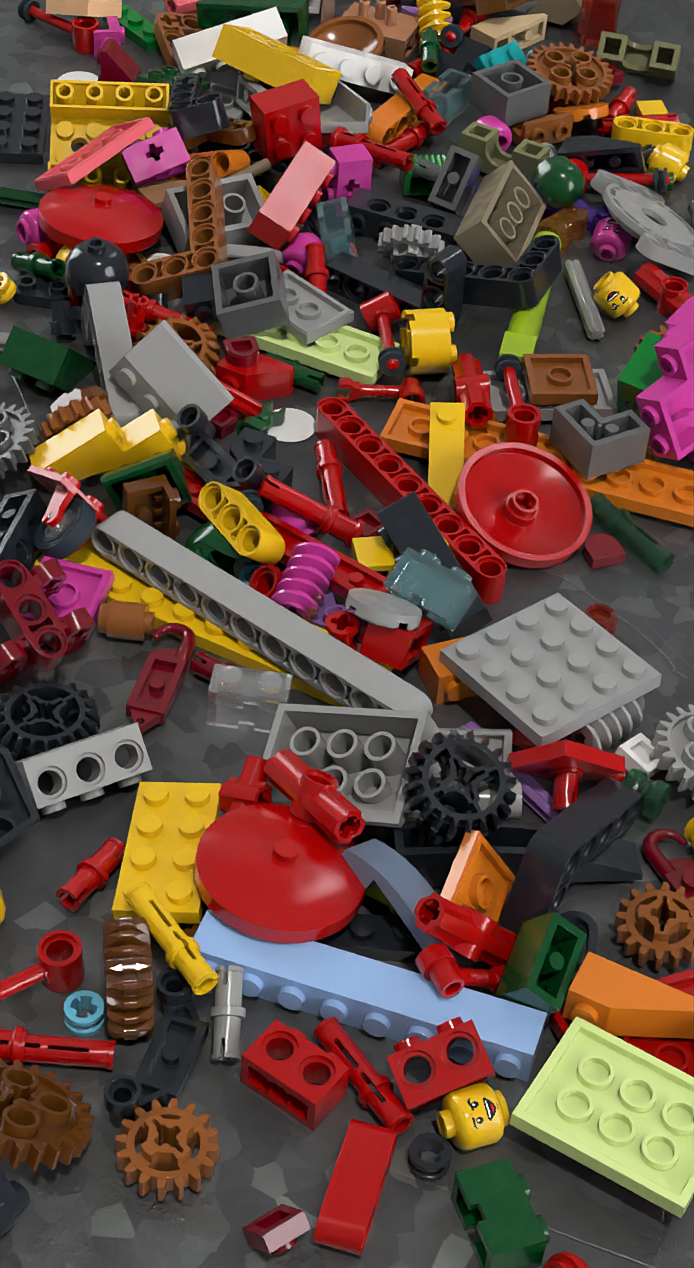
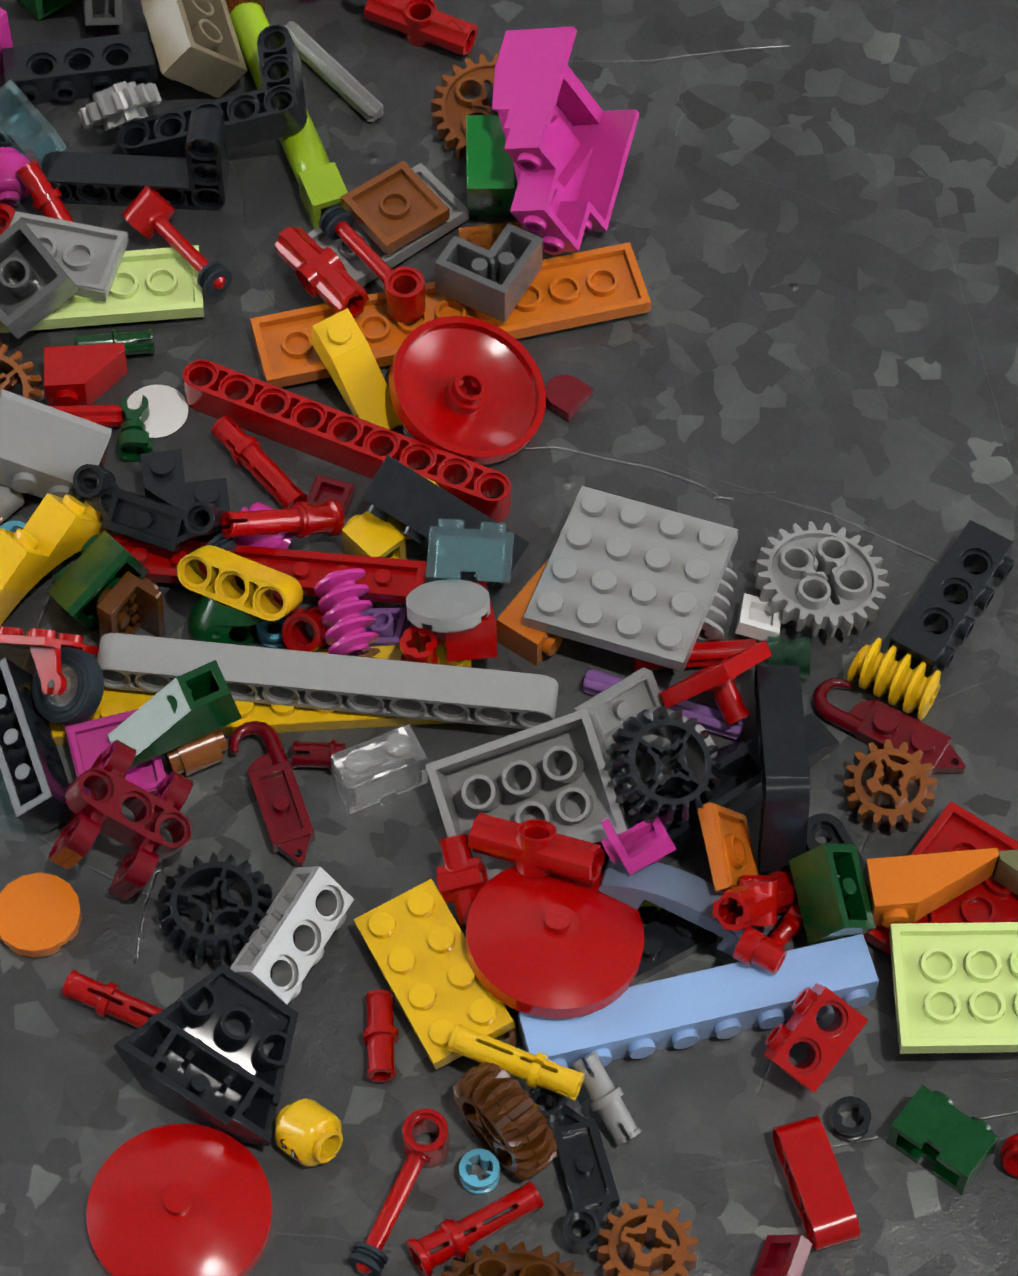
camera: 30 degrees left, 15 degrees up
dark red tile [222,336,259,367] -> none
red brick [240,1019,350,1132] -> none
red pin [313,1017,415,1136] -> none
red brick [337,377,426,404] -> none
yellow brick [400,308,458,376] -> none
yellow head [436,1083,510,1151] -> none
clear red plate [584,603,618,634] -> none
clear green pin [590,493,675,573] -> none
yellow head [593,271,640,318] -> none
none -> dark green slope [107,660,242,769]
none -> dark pink bracket [600,817,676,875]

